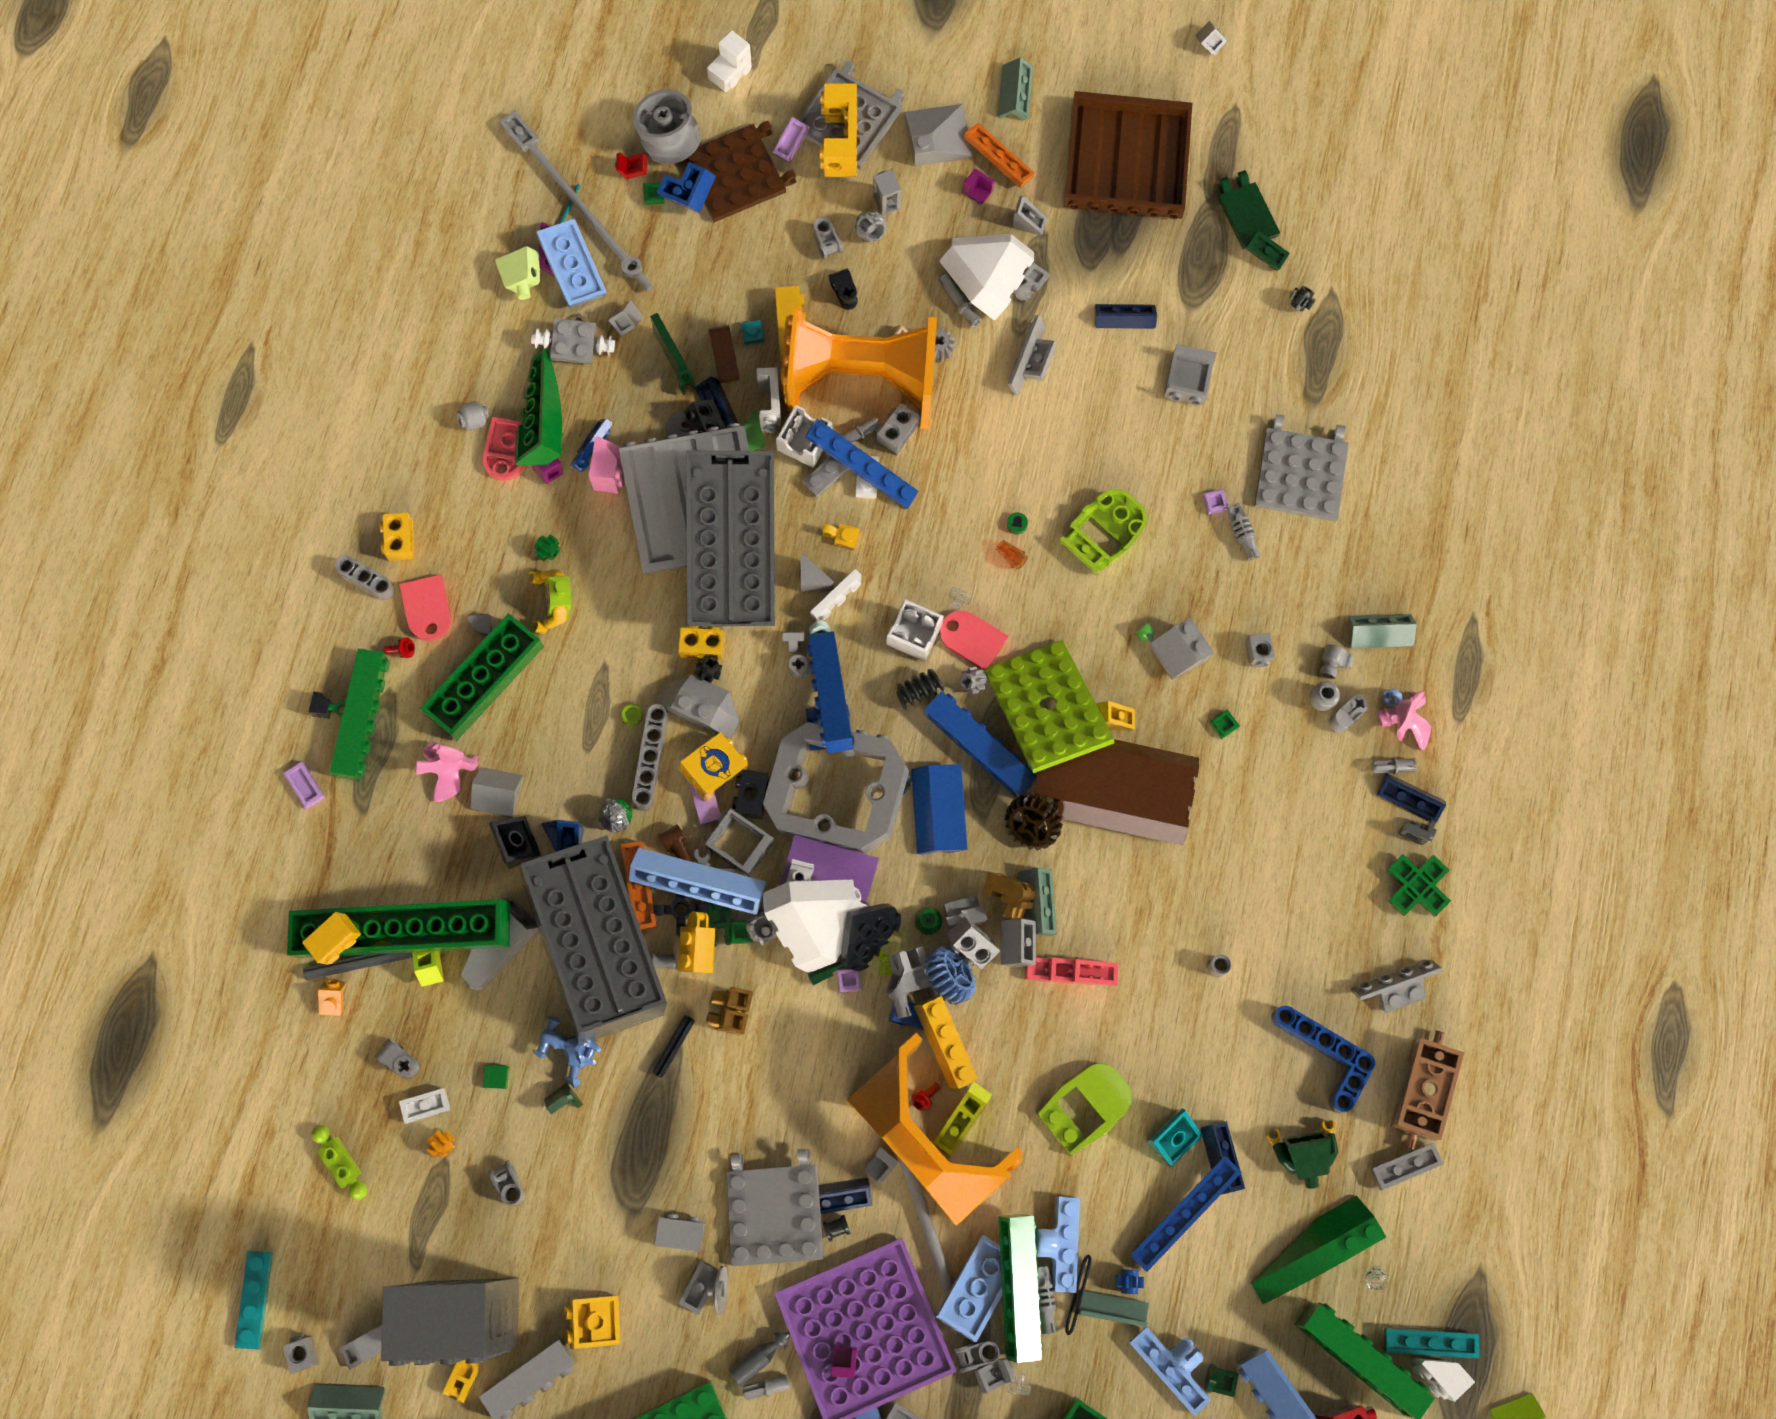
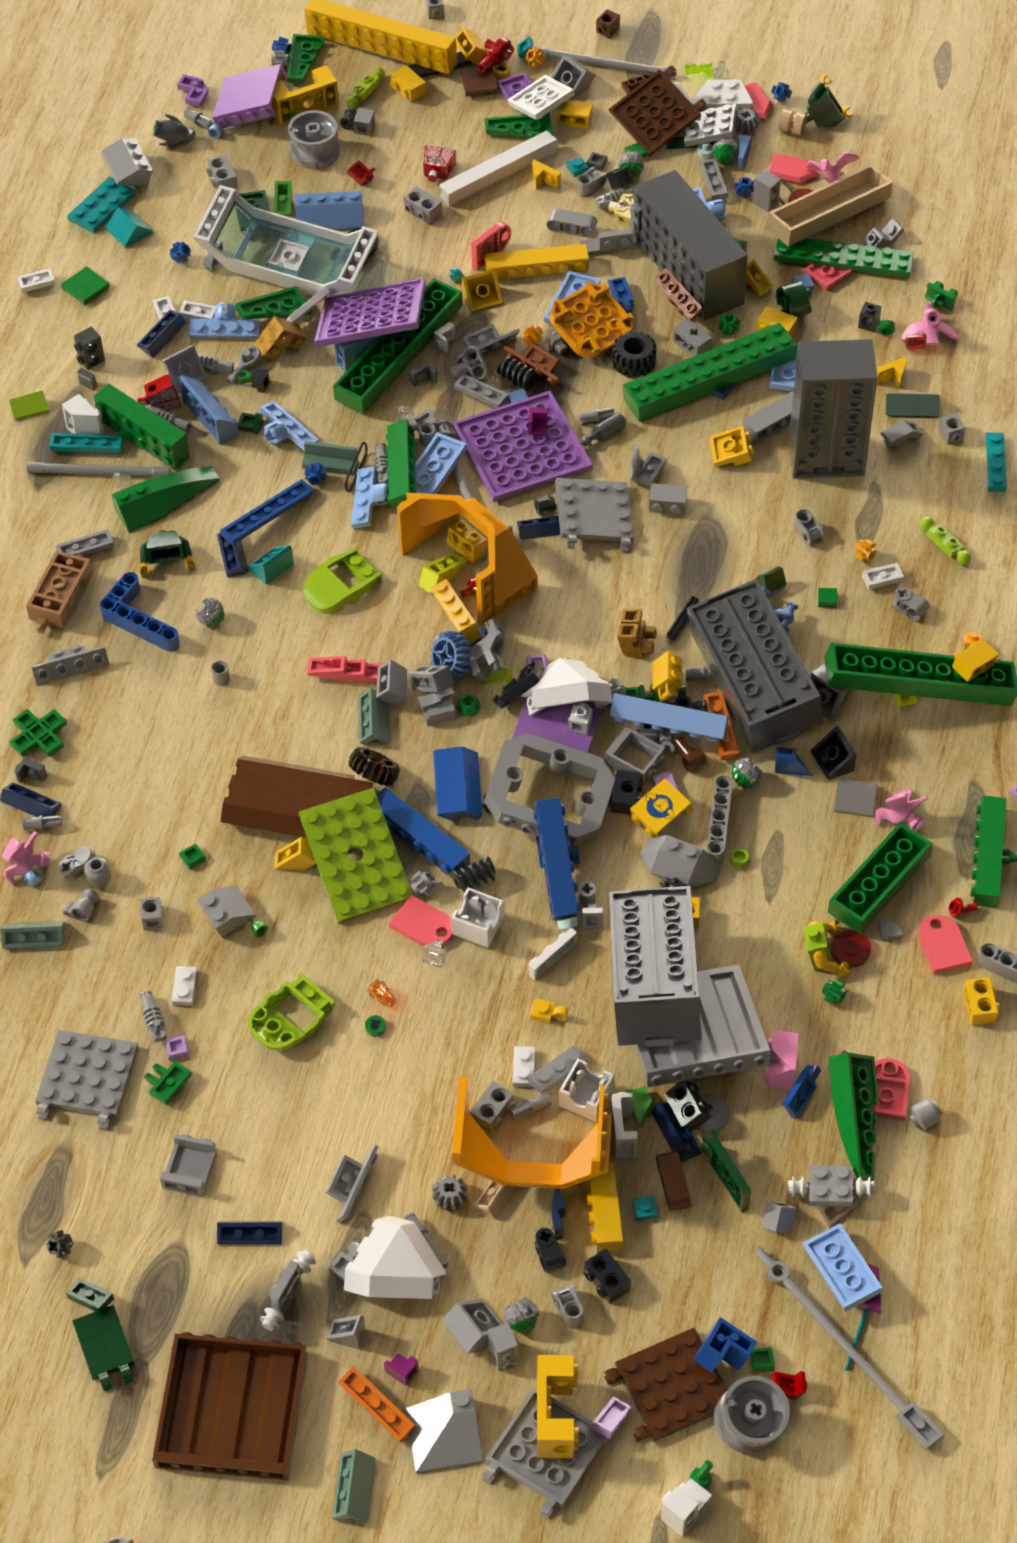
camera: 175 degrees left, 20 degrees down
yellowish green torso [495,246,540,300] -> none
light grey slope [800,554,834,592] -> none
blue plate [805,419,919,509] -> none
pearl gold hips [982,872,1035,919] -> none
none -> light grey piece [26,462,171,477]
none -> green hinge [144,1061,192,1105]
none -> light grey hinge [147,406,191,433]
none -> white plate [172,966,197,1006]
none -> light grey piece [195,597,225,627]
none -> plate [260,1250,316,1331]
none -> light grey slope [442,1298,502,1354]
none -> dark blue slope [552,1189,566,1239]
none -> black brick [583,1248,631,1304]
none -> green plate [689,1460,713,1489]
none -> clear red tile [830,930,871,968]

